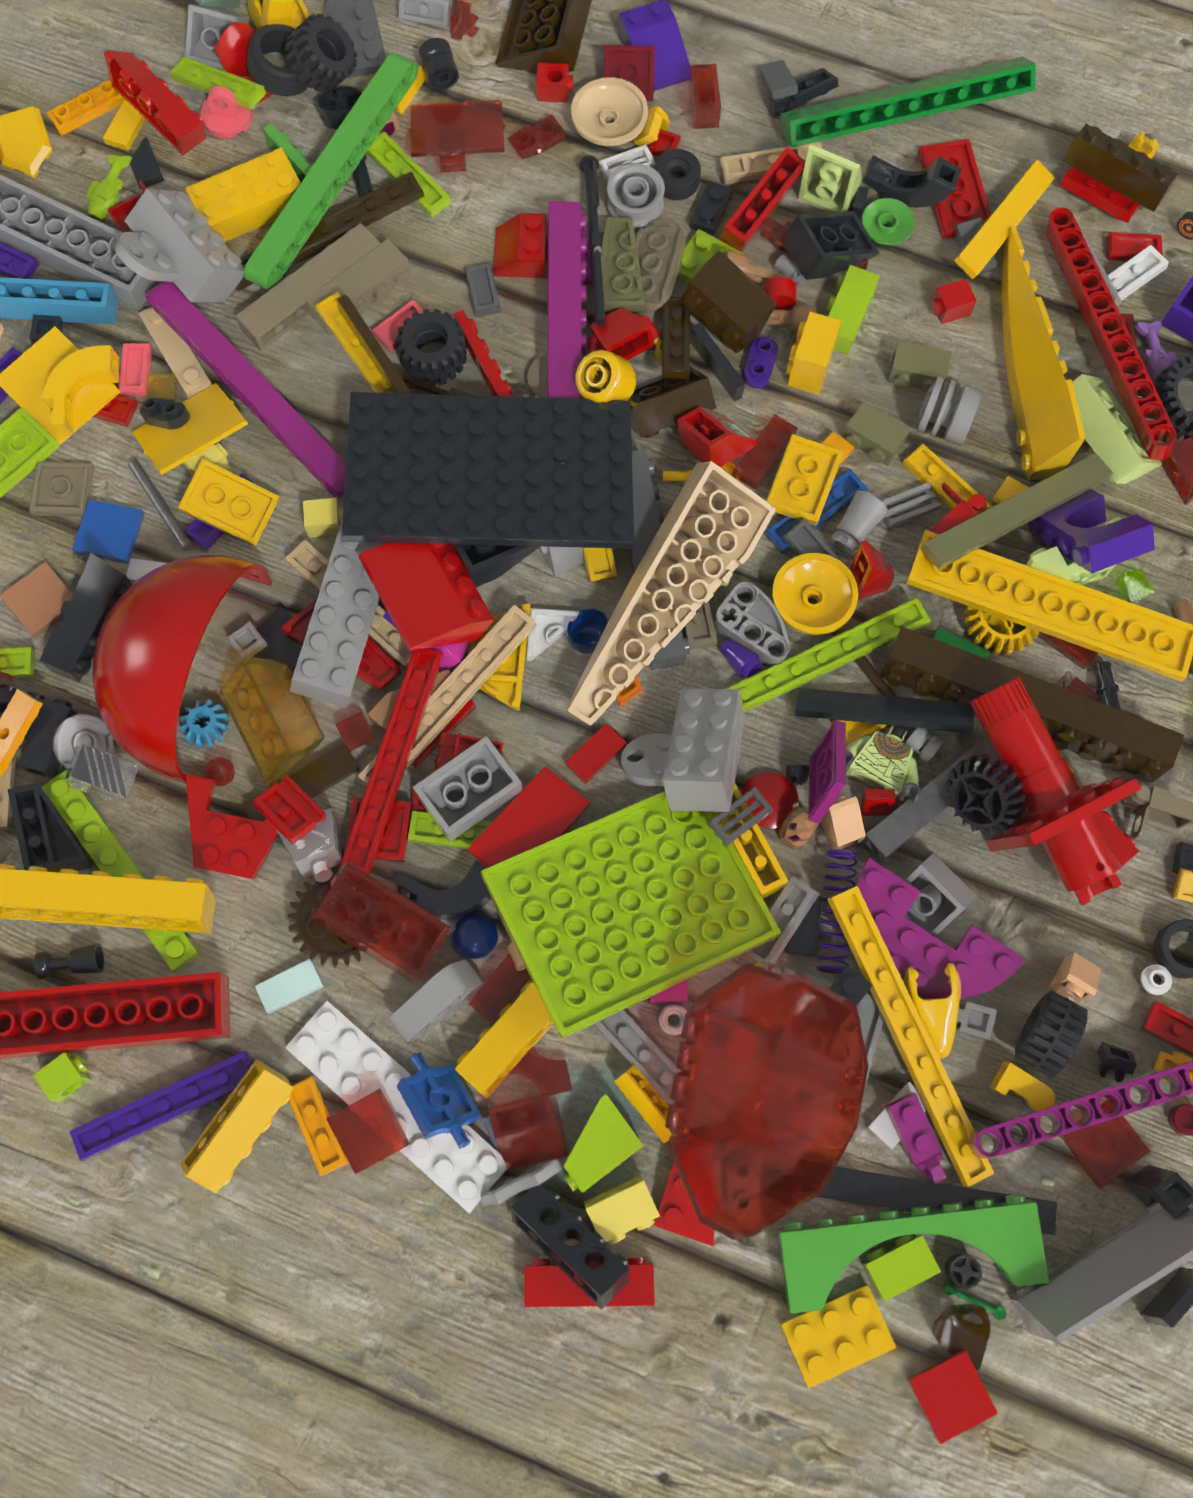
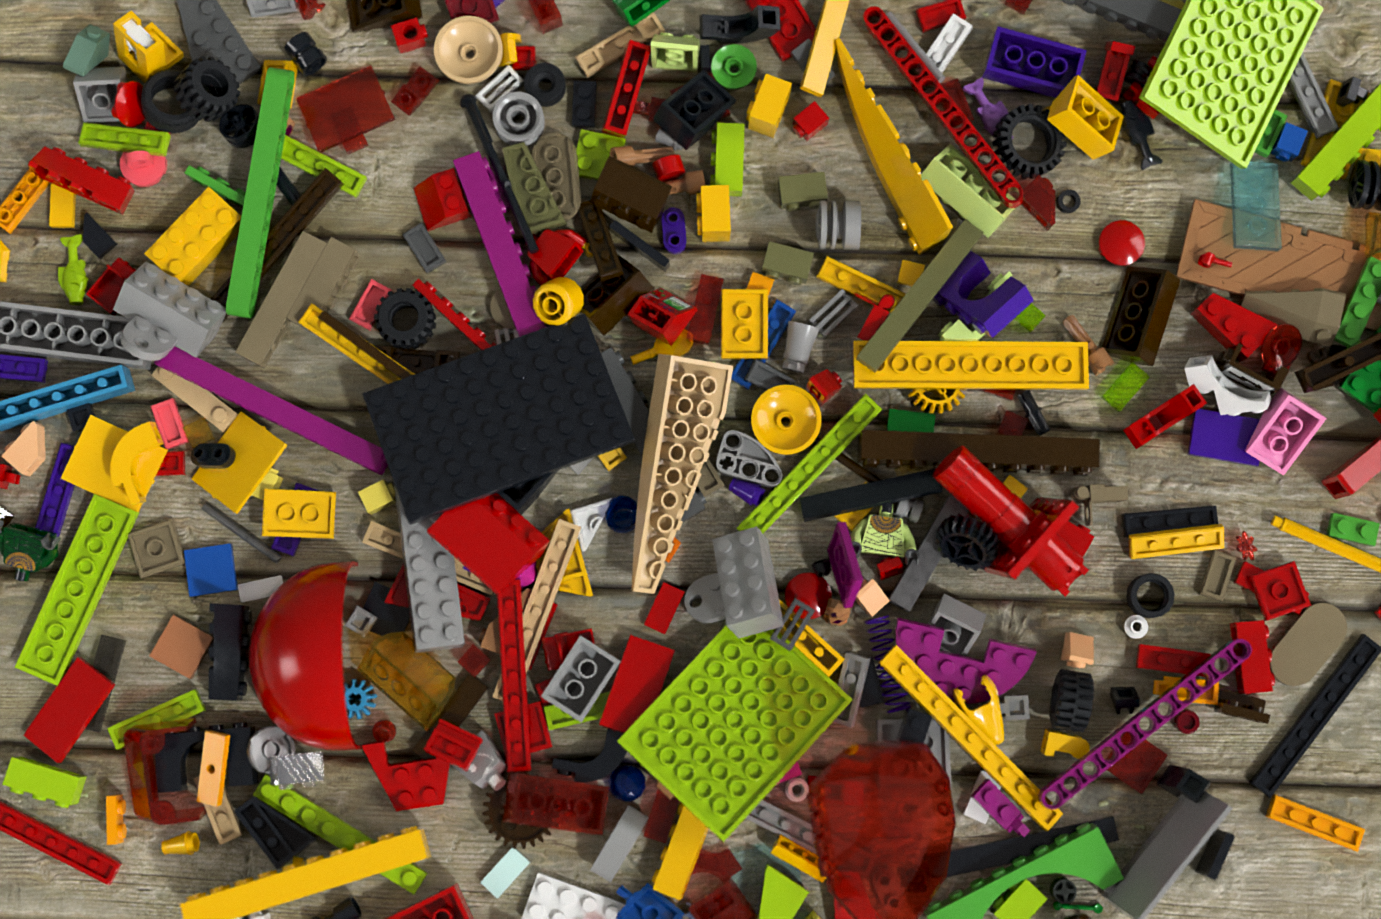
camera: 20 degrees left, 10 degrees up
none -> yellow brick [746,74,792,138]

